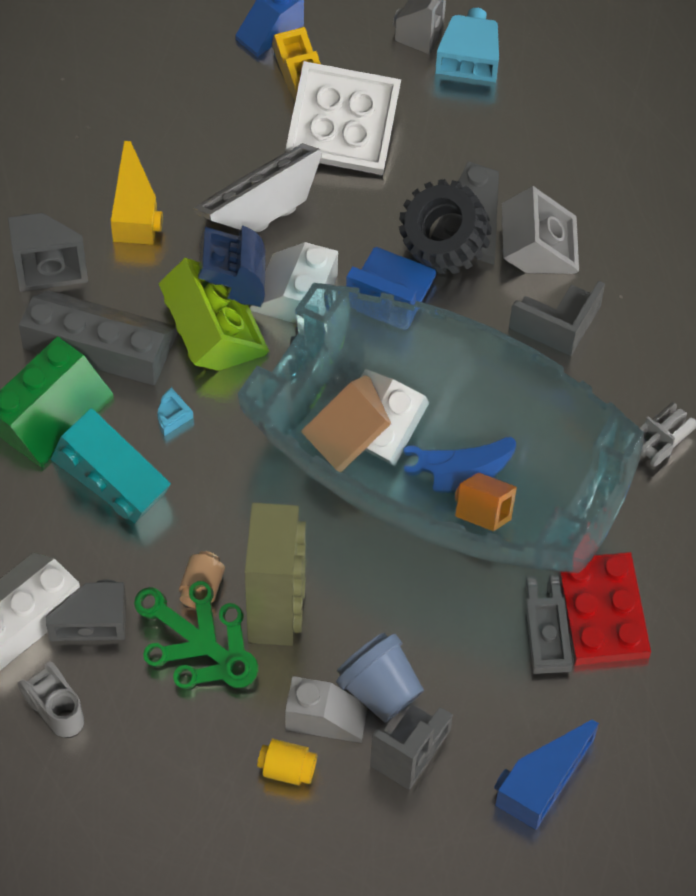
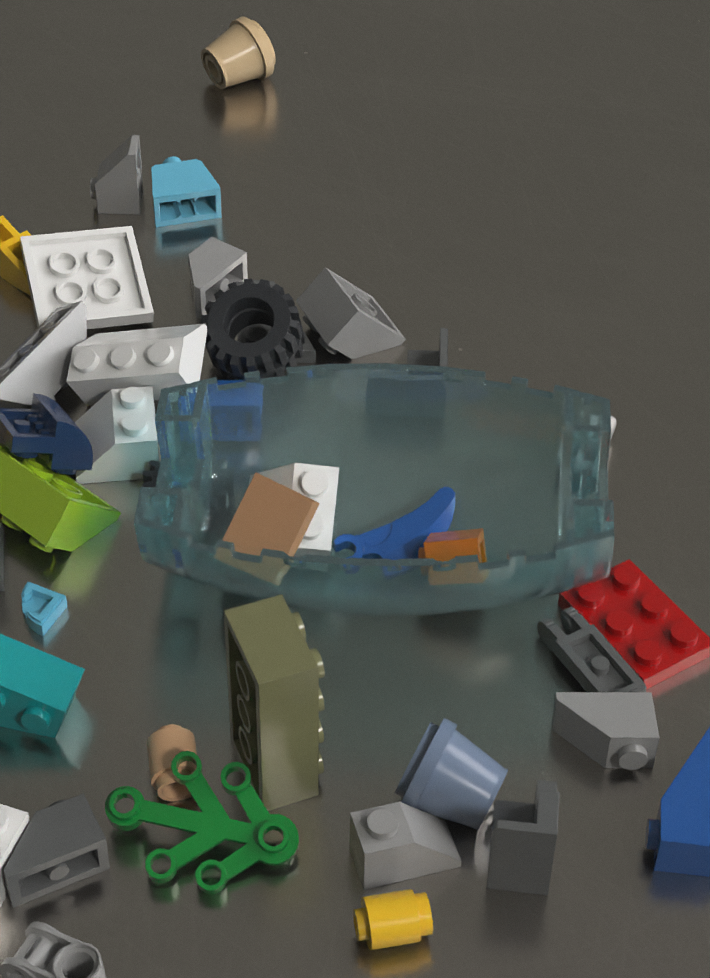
camera: 25 degrees left, 15 degrees down
none -> white slope [66,324,207,406]
none -> light grey slope [188,237,248,319]
none -> light grey slope [551,692,660,770]

